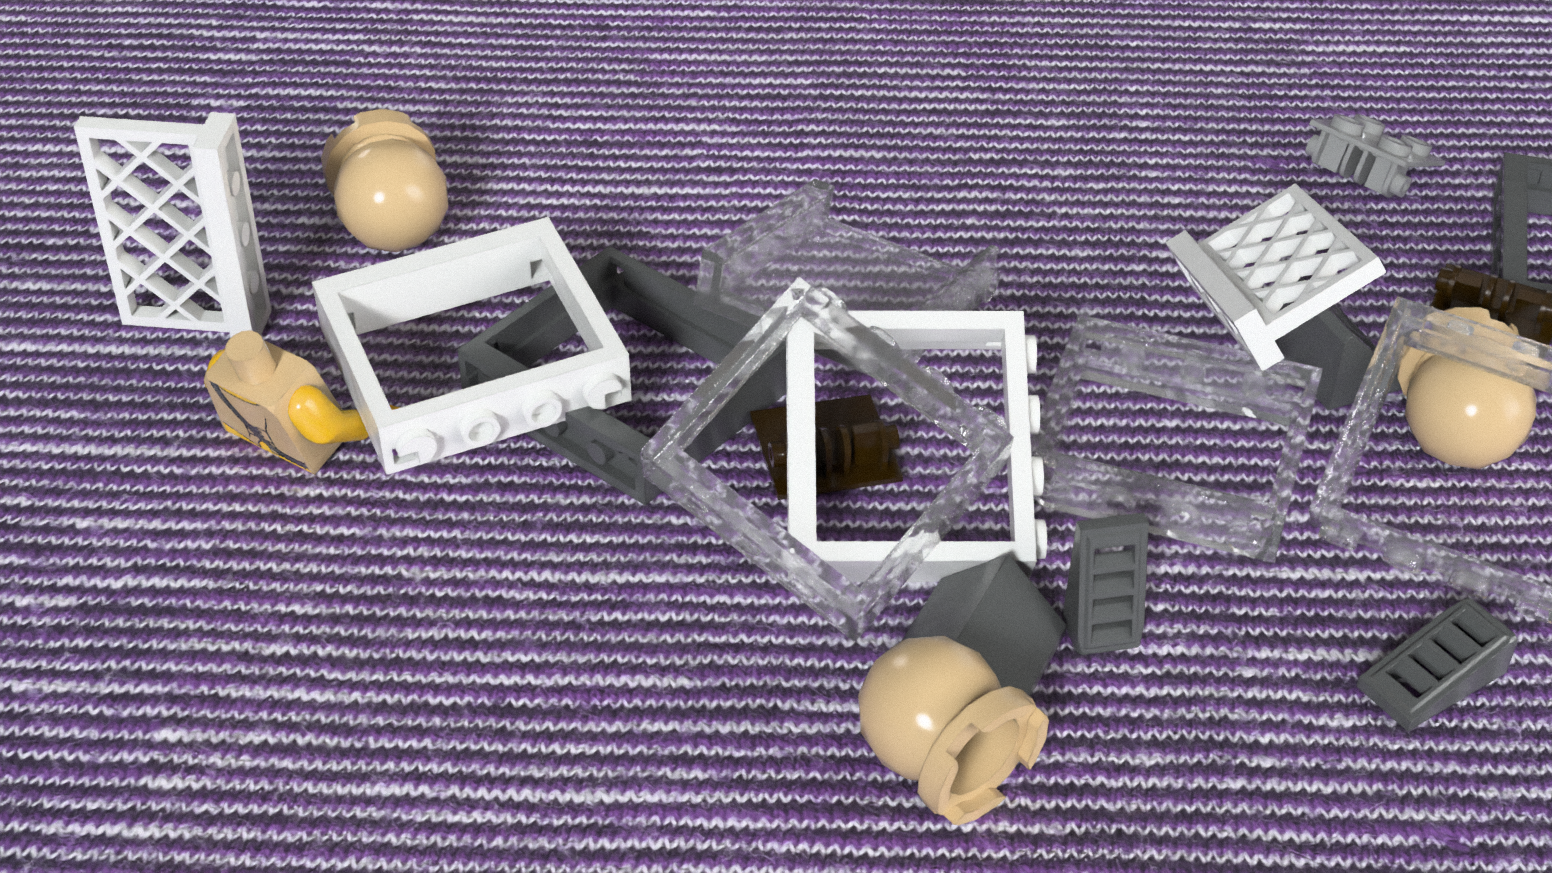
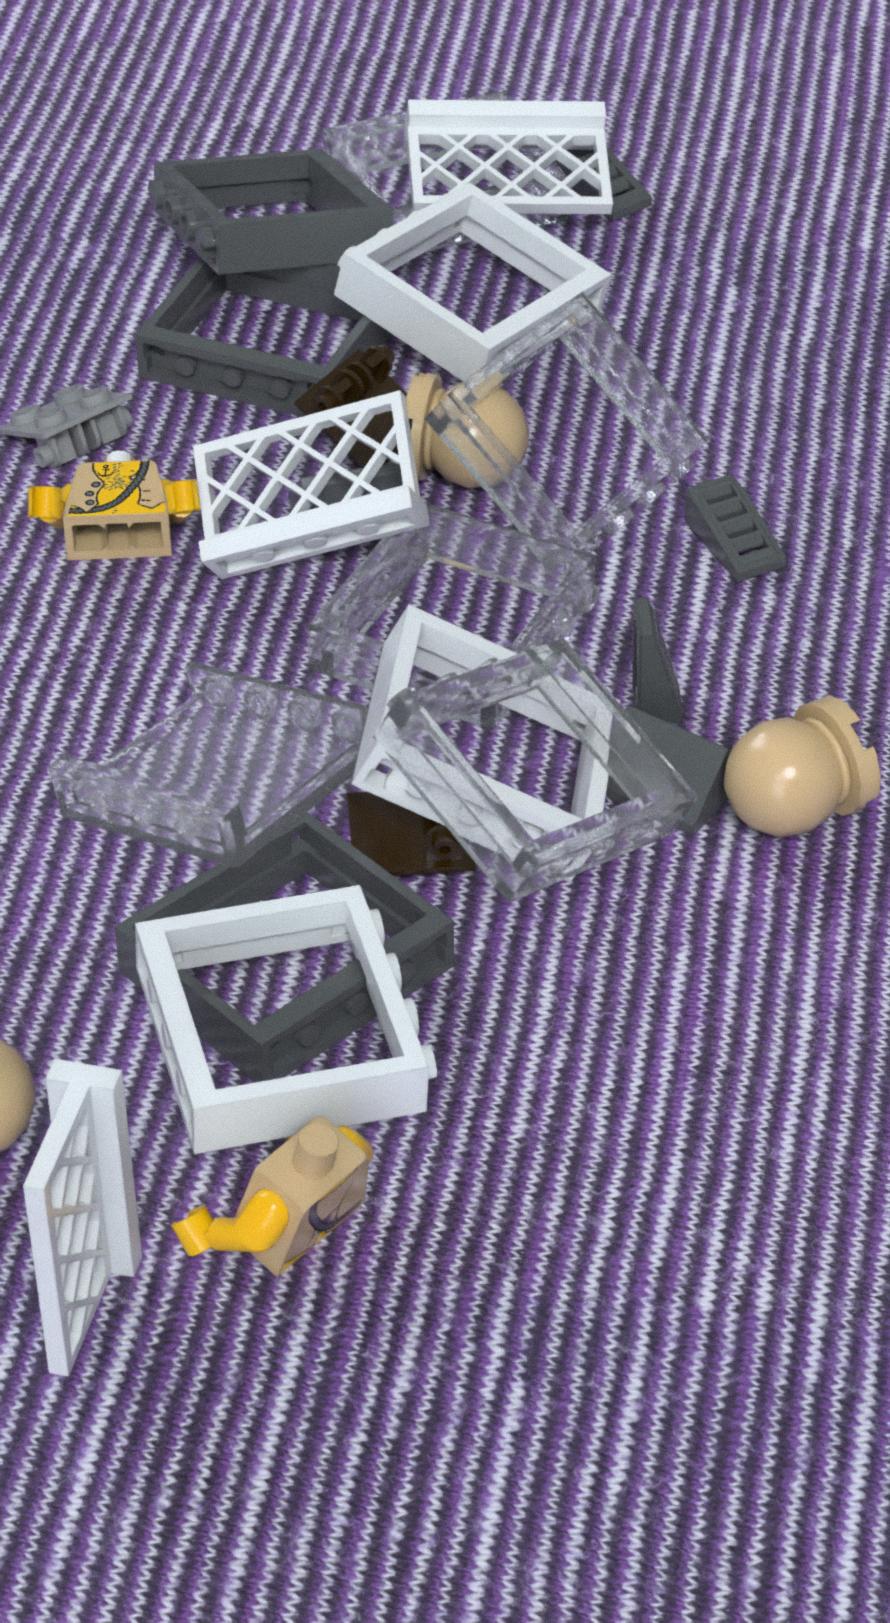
camera: 80 degrees left, 0 degrees up
none -> torso [28,450,201,560]

